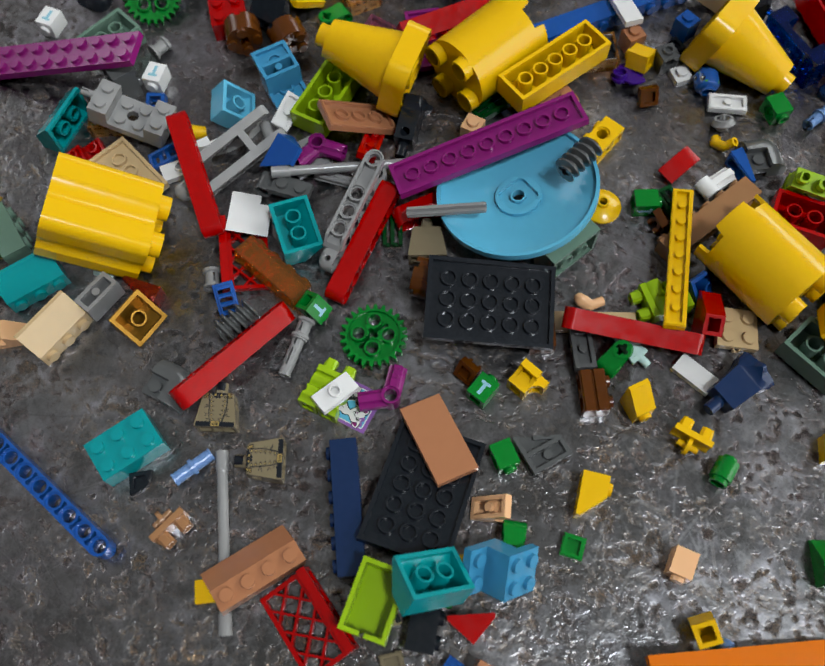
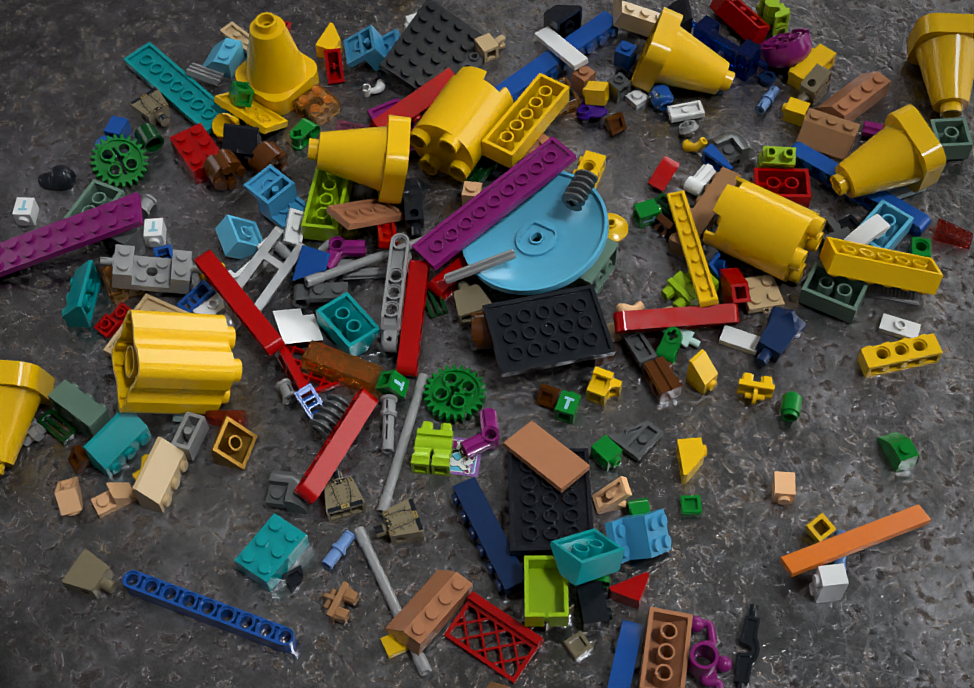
camera: 20 degrees left, 10 degrees down
white plate [311,372,360,415] -> none
green brick [759,92,794,126] -> none
none -> light grey piece [376,373,429,515]

